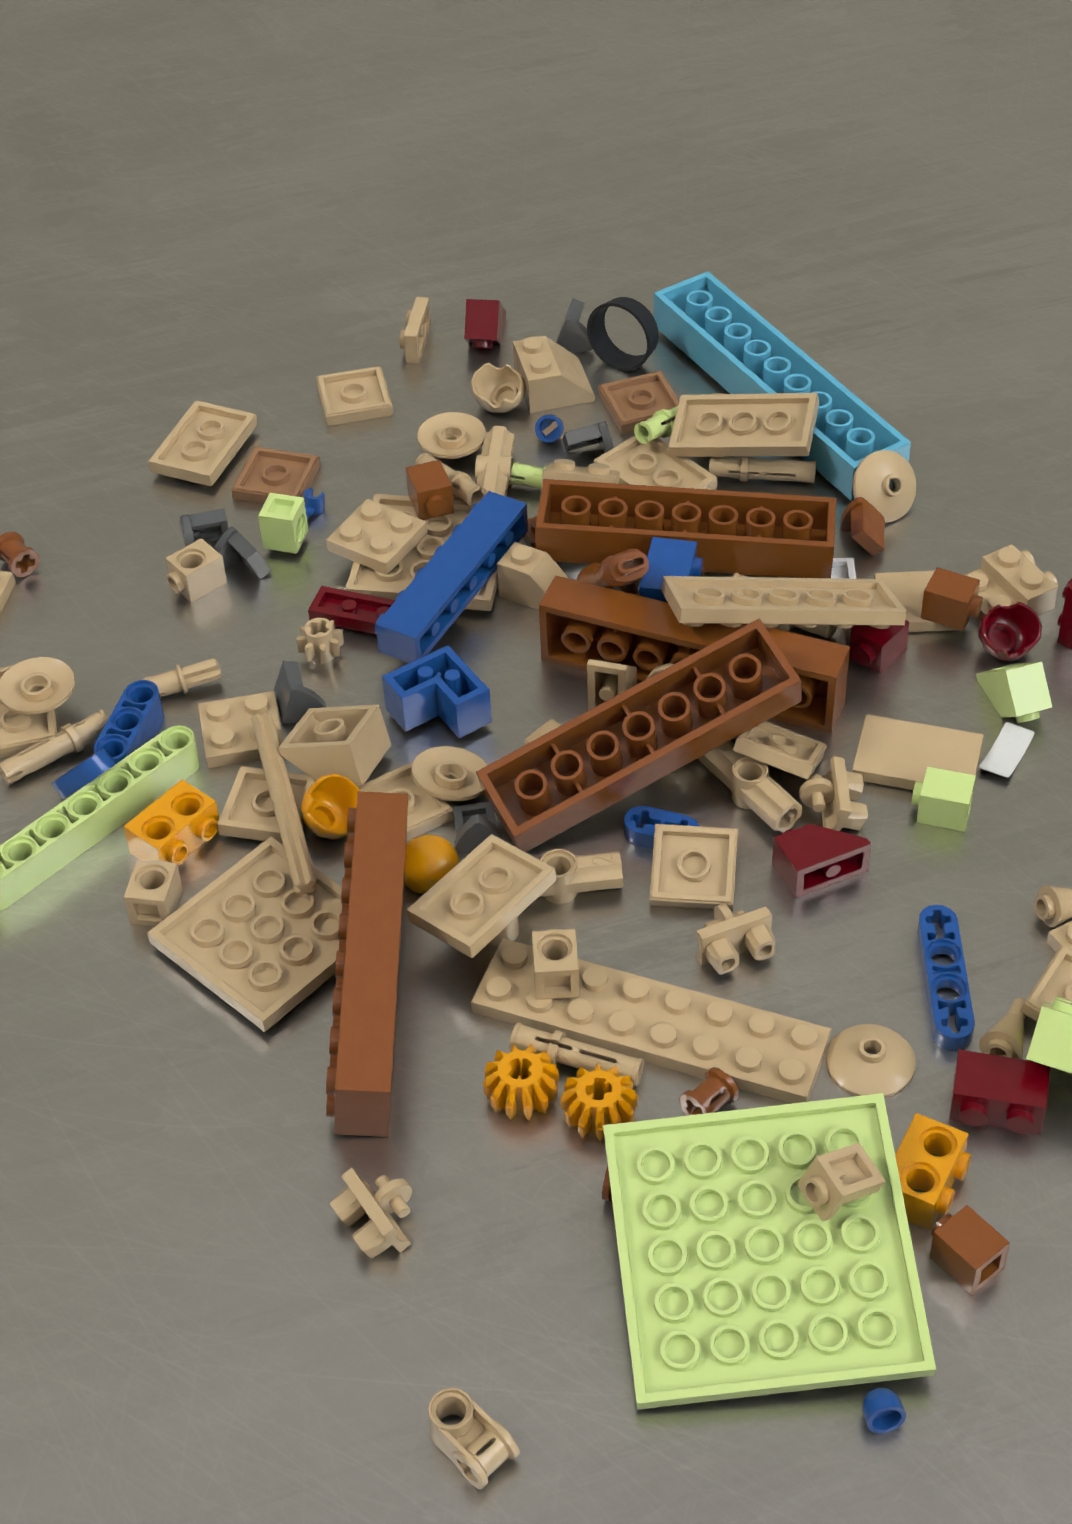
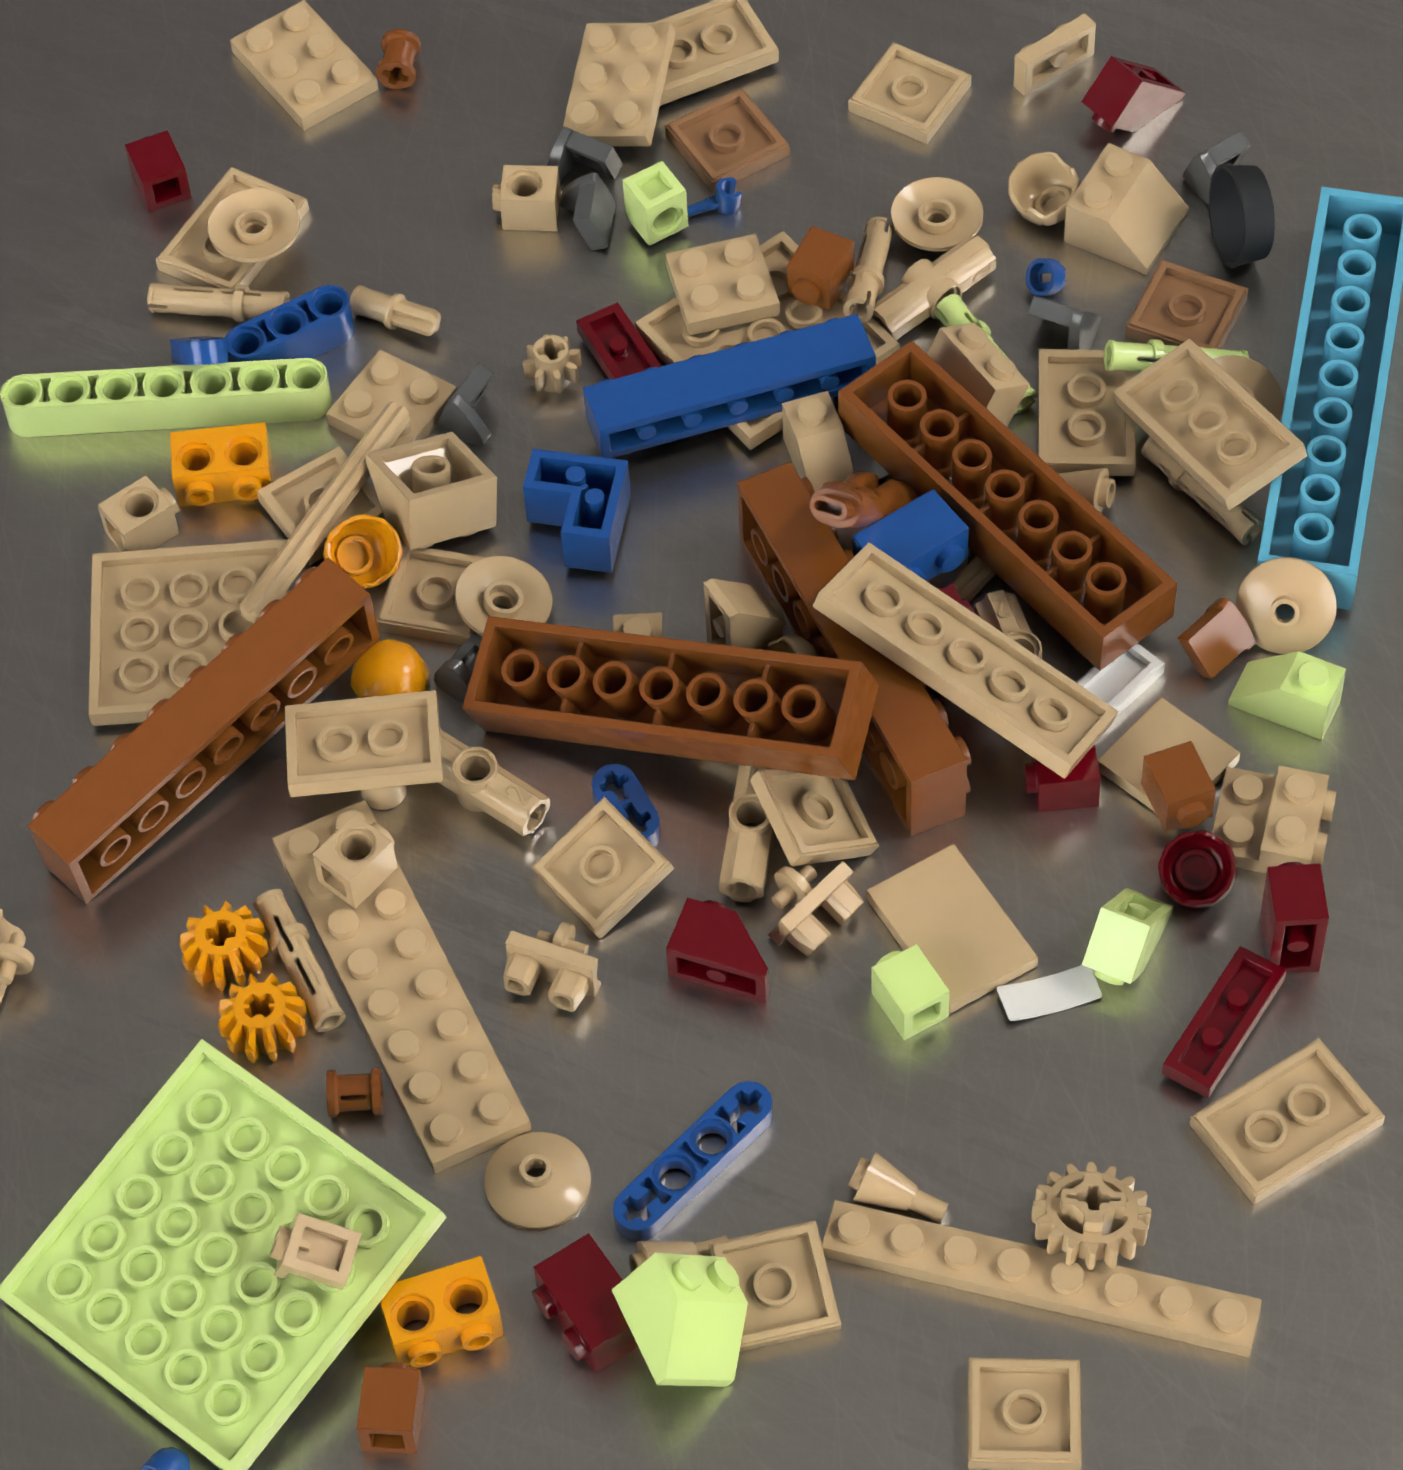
camera: 45 degrees right, 10 degrees up
none -> tan plate [562,22,676,146]
none -> yellowish green slope [1228,651,1346,740]

